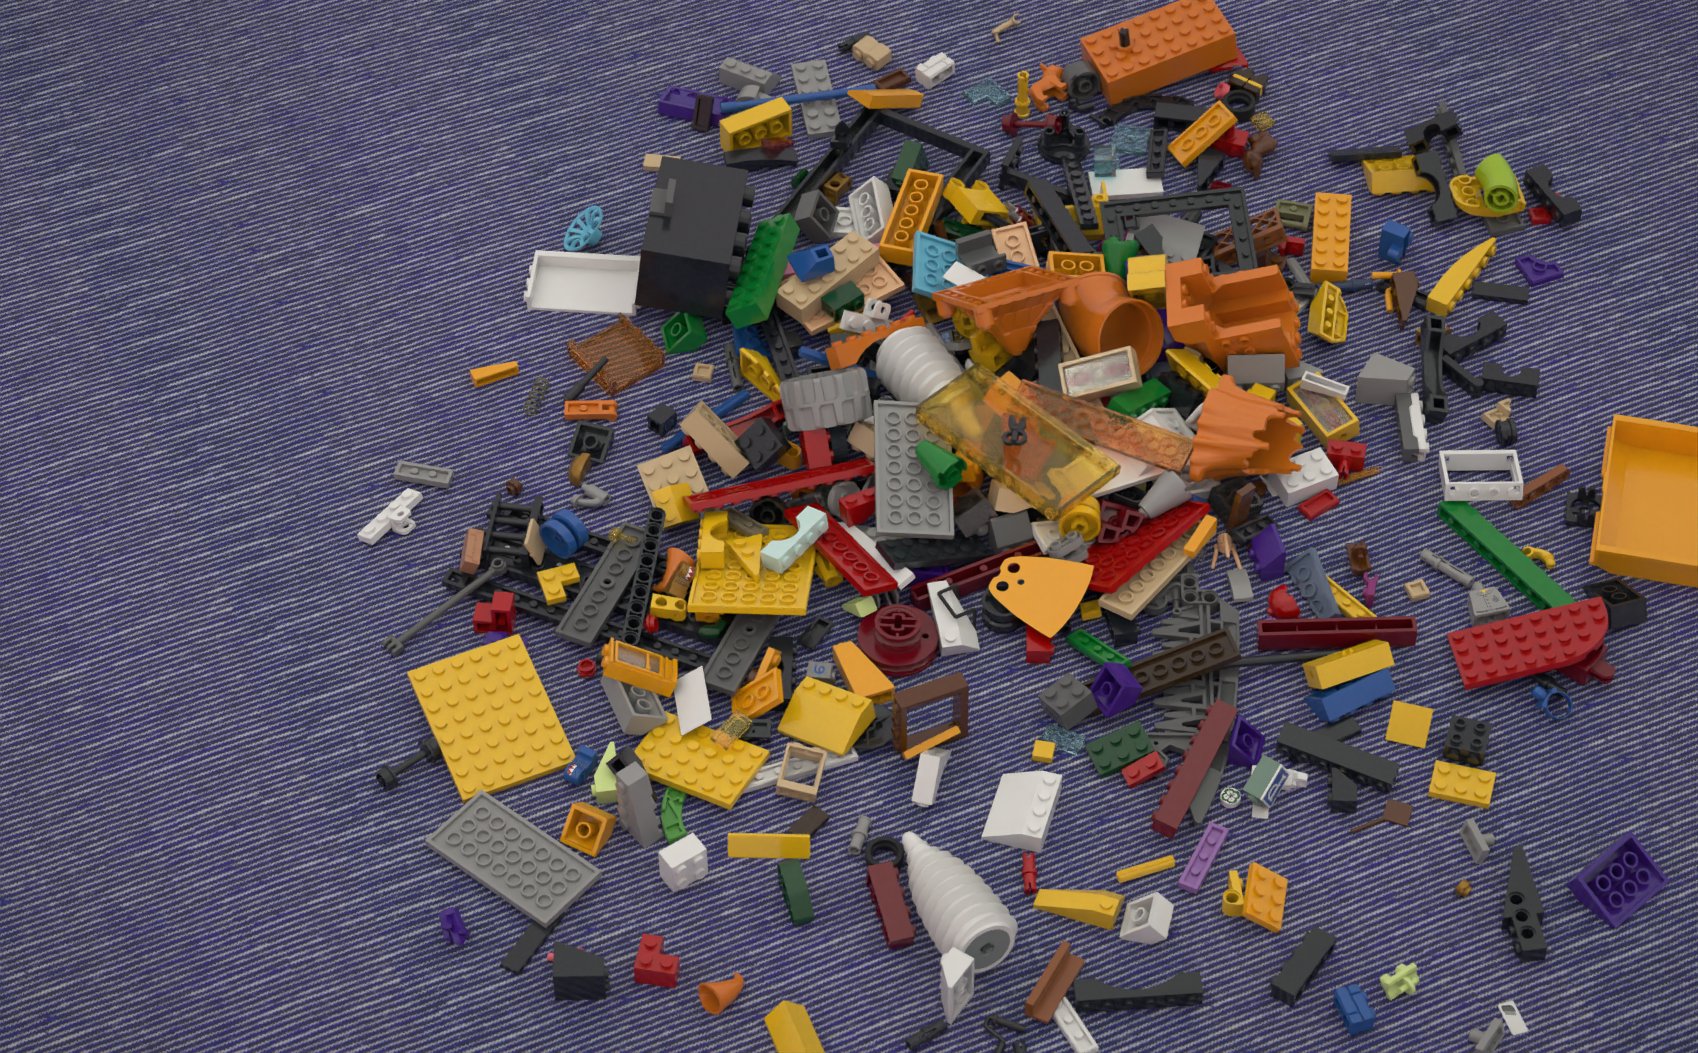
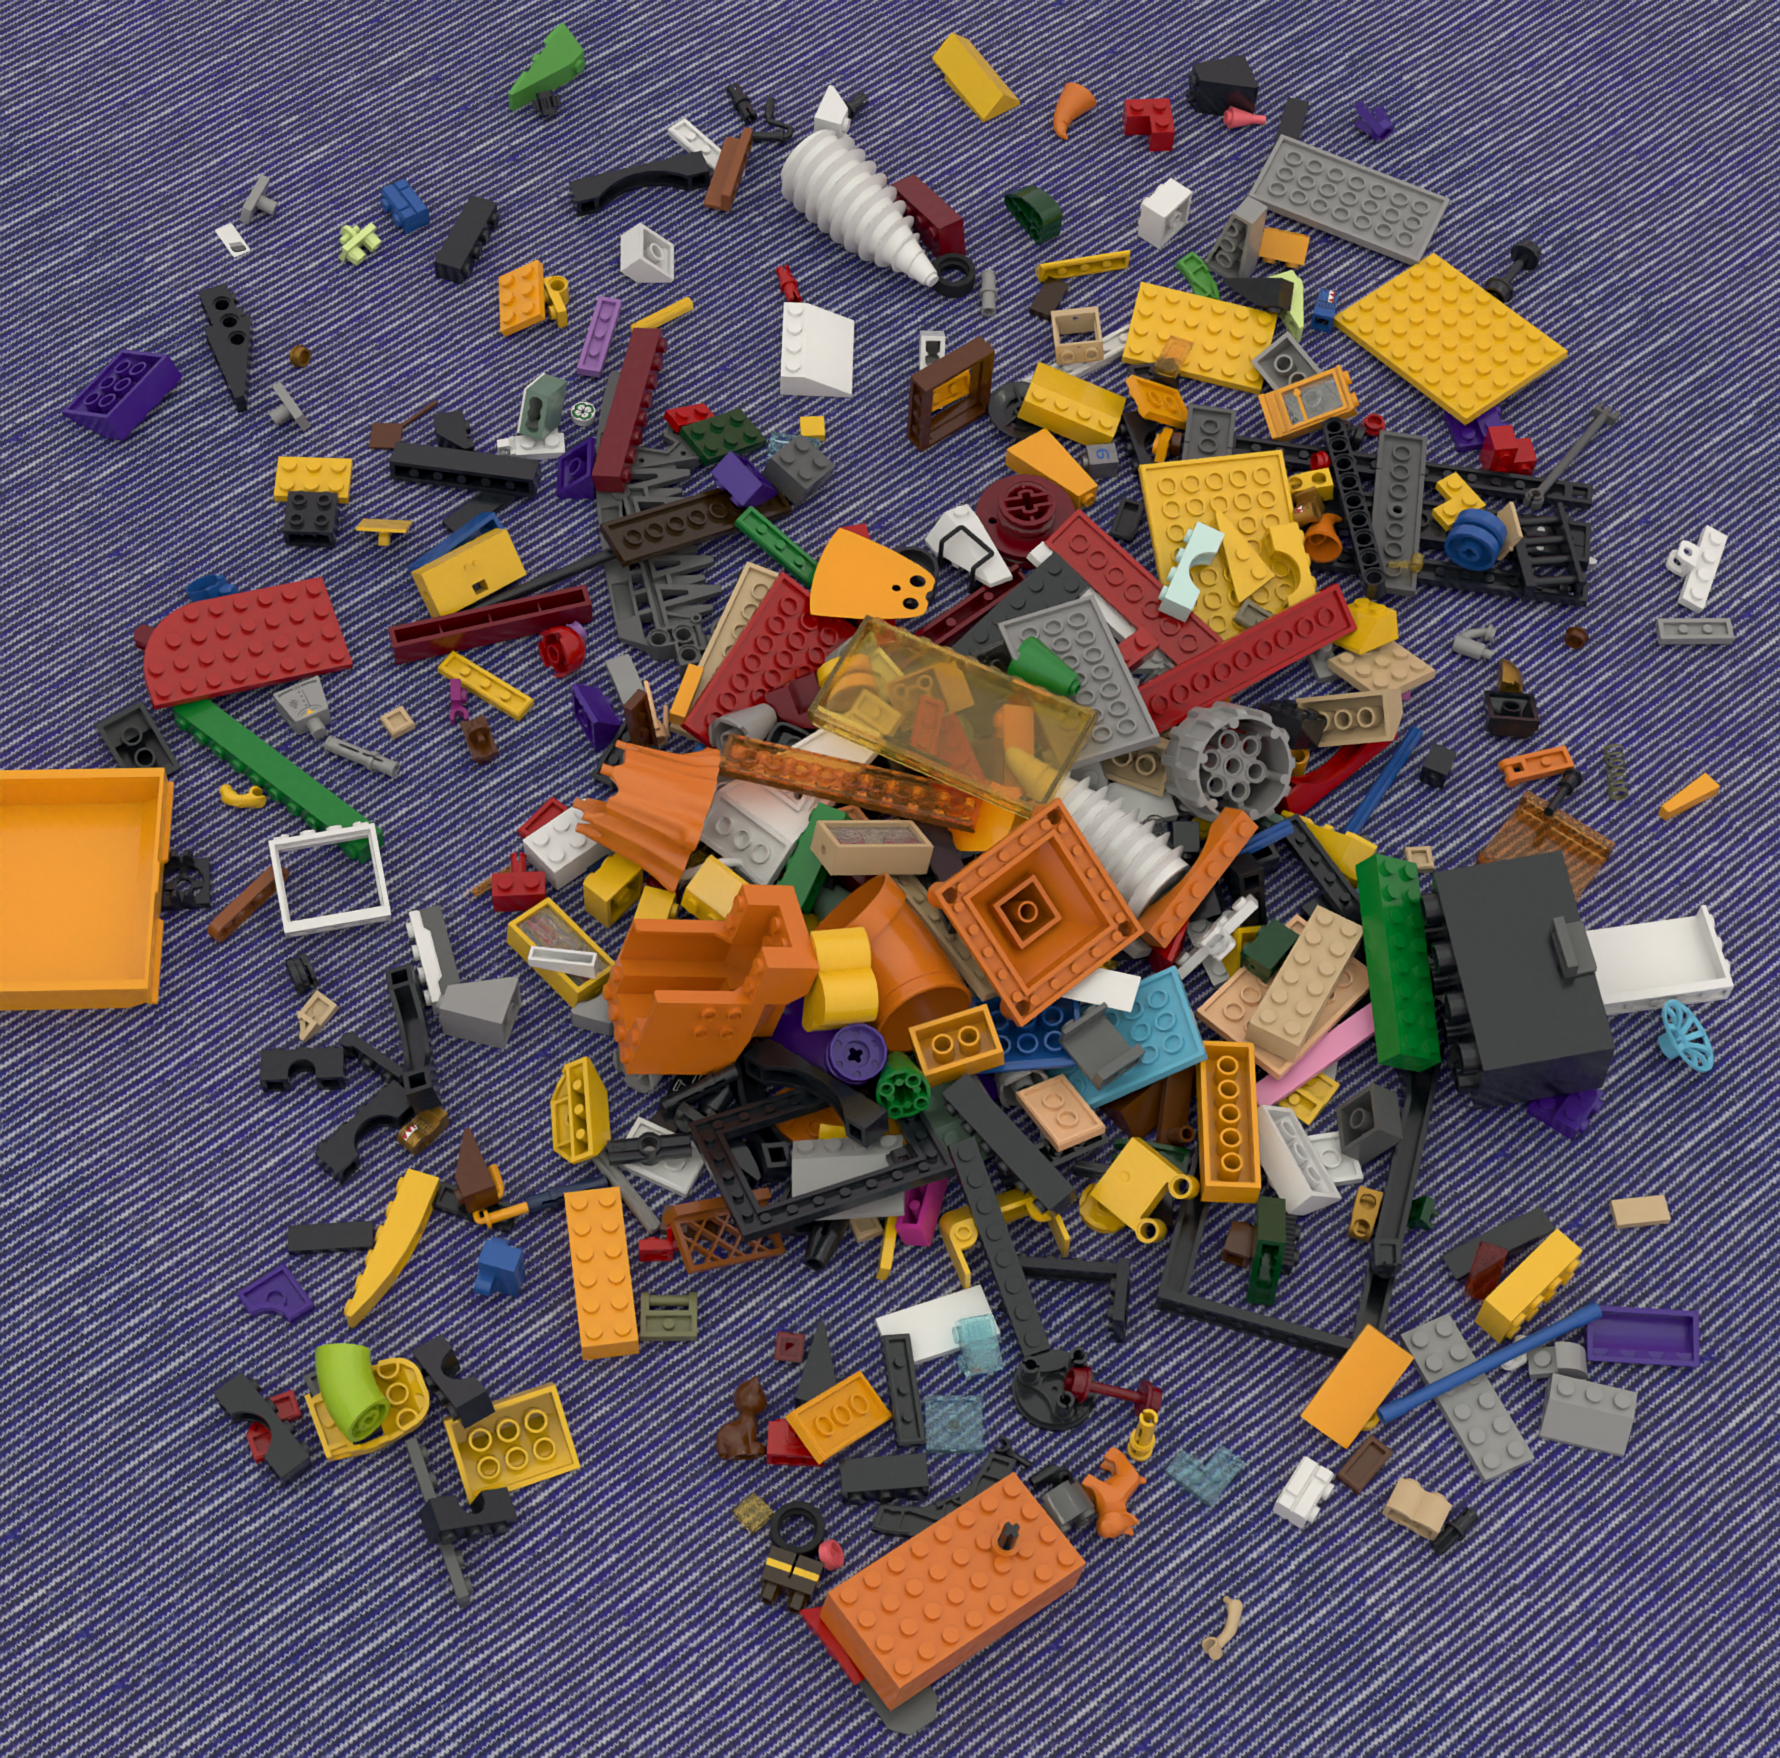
camera: 160 degrees right, 10 degrees up
nougat piece [459,528,484,574] -> none
white sticker [674,666,712,736] -> none
black tile [692,93,715,132] -> none
blue slope [787,244,835,283] -> none
black piece [1002,415,1028,446] -> none
piece [1004,201,1037,227] -> none
yellow wedge [1033,889,1125,930] -> none
sand blue wing [1284,547,1341,618] -> none
black tile [1329,146,1402,162] -> none

